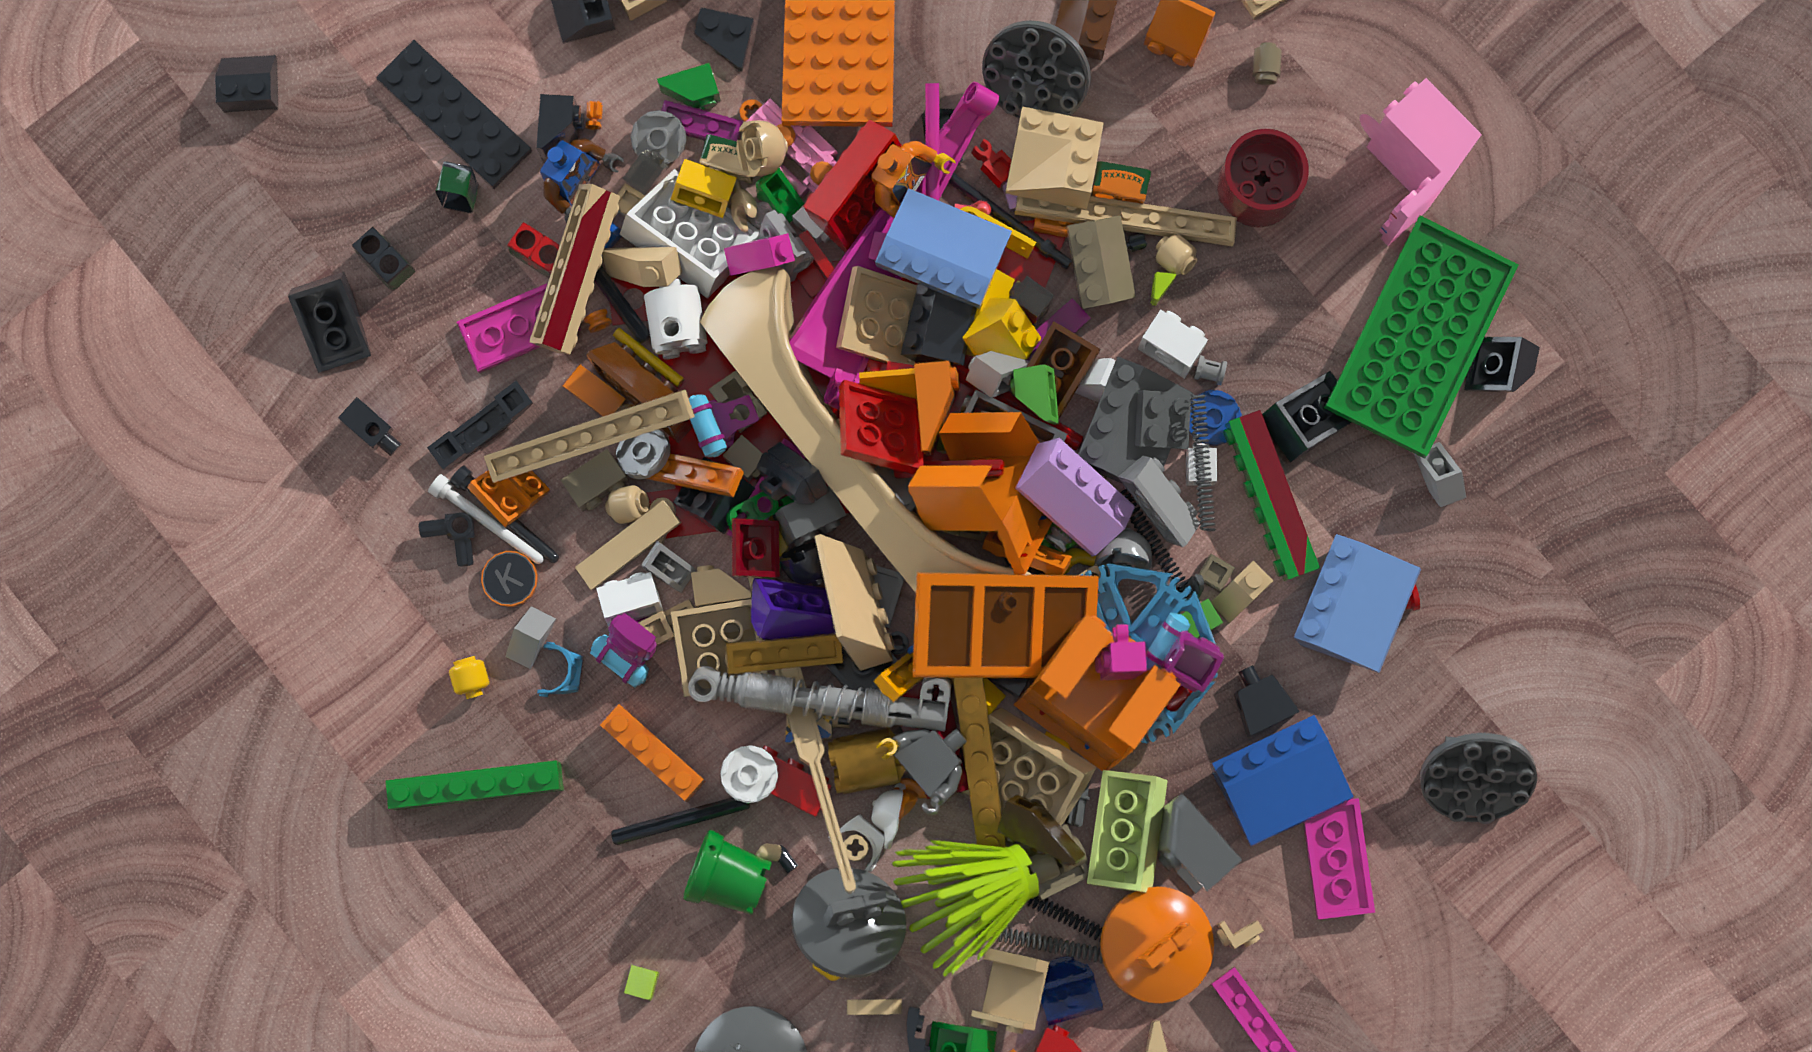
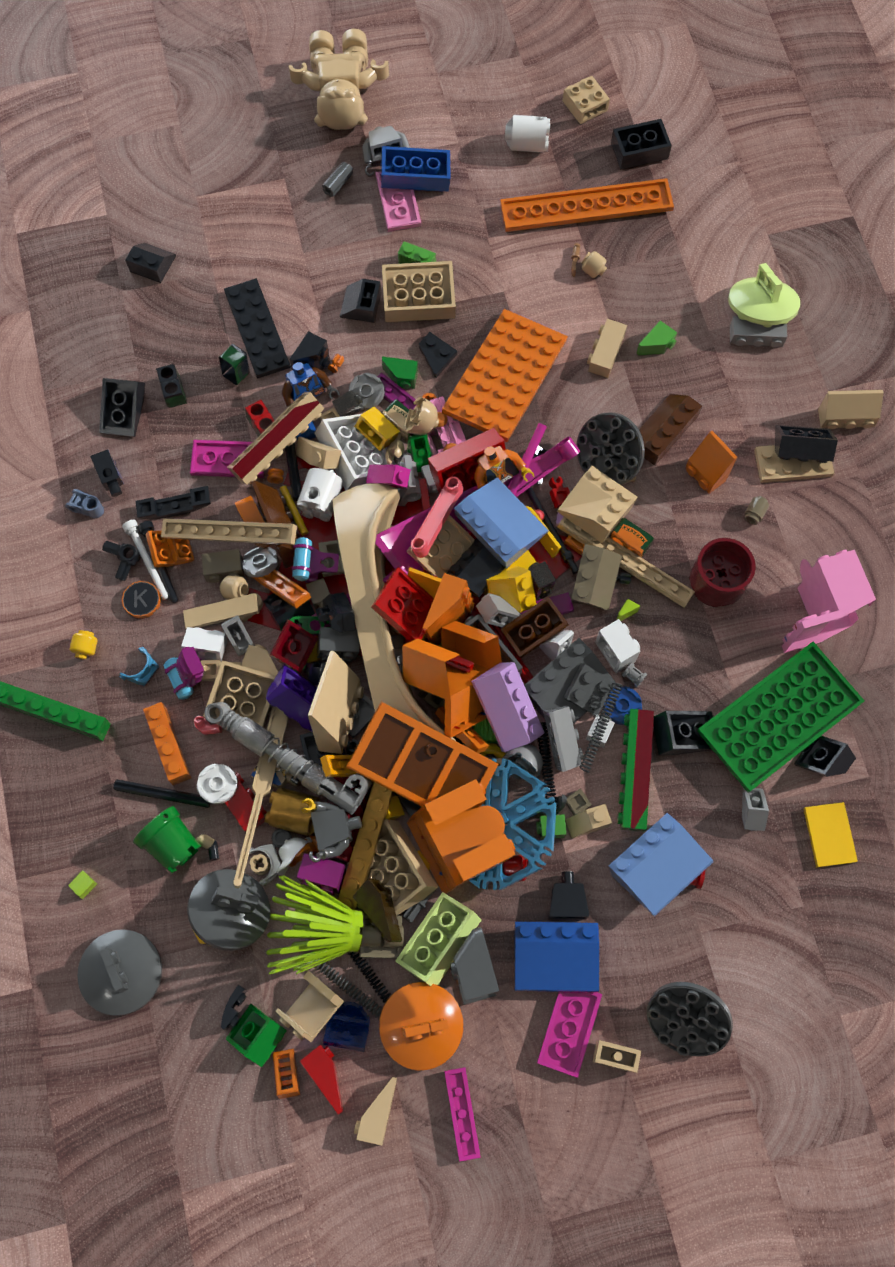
camera: 25 degrees right, 10 degrees down
light grey slope [505,607,557,669] -> none
pearl gold plate [725,633,843,674] -> none
tan beam [847,999,902,1015] -> none
bright green slope [1011,364,1059,425] -> none
dark grey bush [1044,526,1073,552] -> none
dark pink brick [1095,625,1147,680] -> none
magenta piece [1146,612,1224,692] -> none
tan head [1156,234,1197,276] -> none
tan bracket [1216,921,1264,949] -> none
none -> sand blue piece [65,489,104,518]
none -> coral arm [194,716,222,735]
none -> dark grey plate [271,828,292,848]
none -> magenta brick [297,853,347,896]
none -> coral piece [411,477,463,558]
none -> tan brick [592,1040,641,1073]
none -> yellow tile [803,802,858,868]

